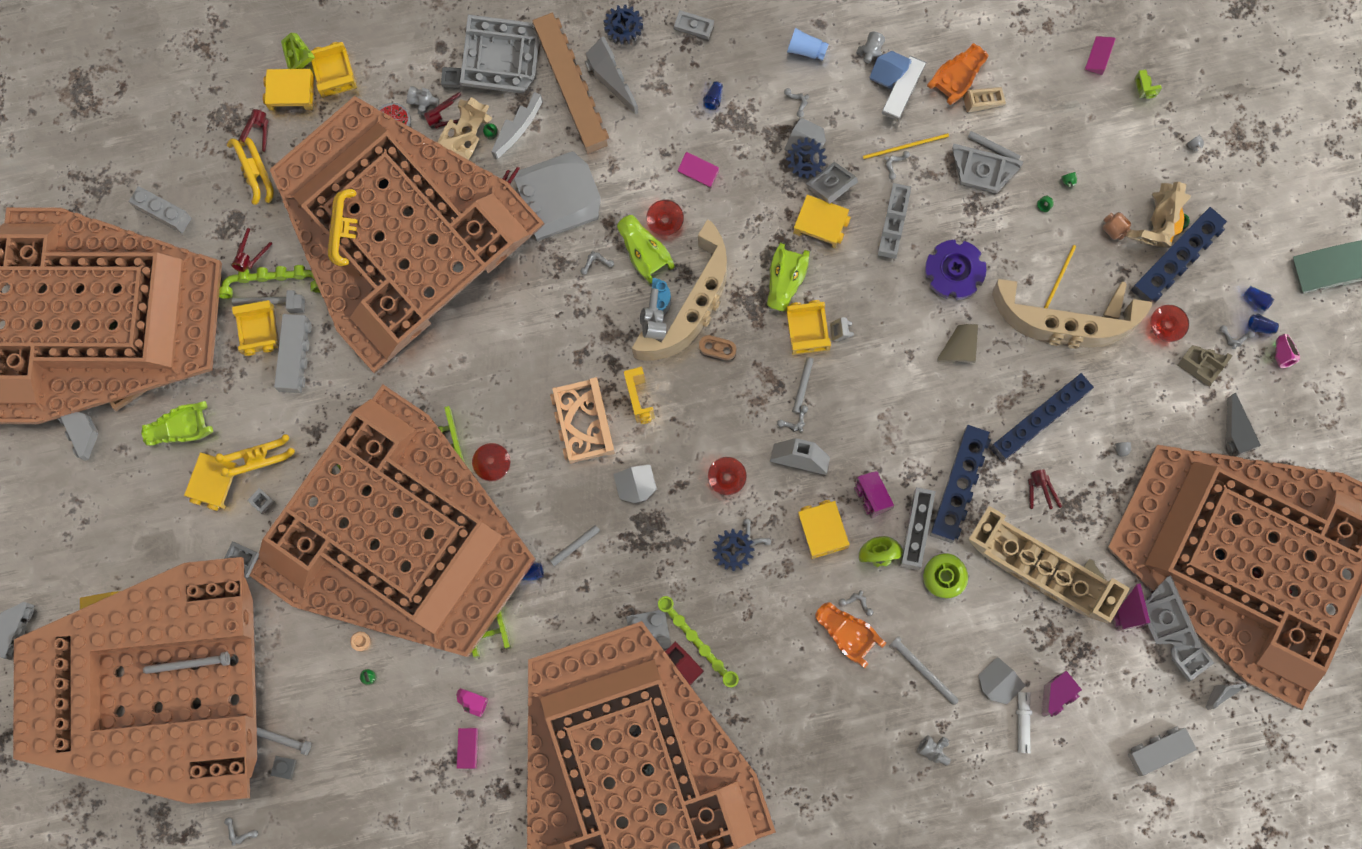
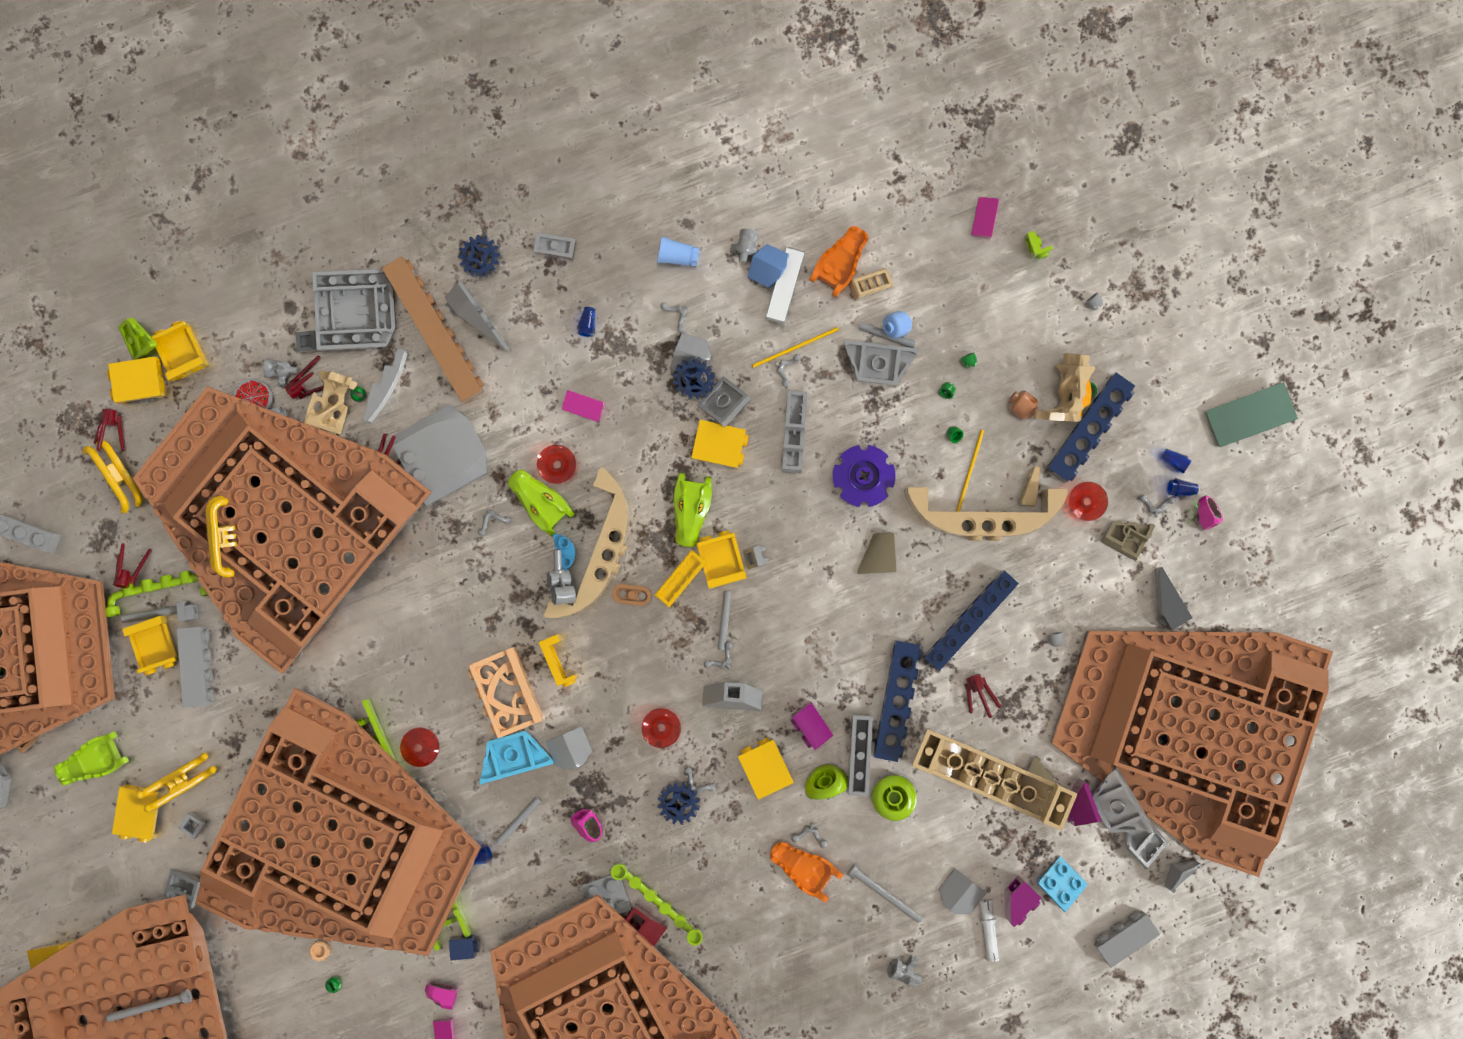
camera: 10 degrees left, 10 degrees up
none -> dark blue brick [449,935,480,961]
none -> medium azure wing [479,730,554,785]
none -> dark pink rock [571,809,602,842]
none -> yellow plate [654,550,707,607]
none -> light blue head [883,311,912,339]
none -> green hinge [946,426,964,443]
none -> medium azure hinge [1036,856,1088,912]

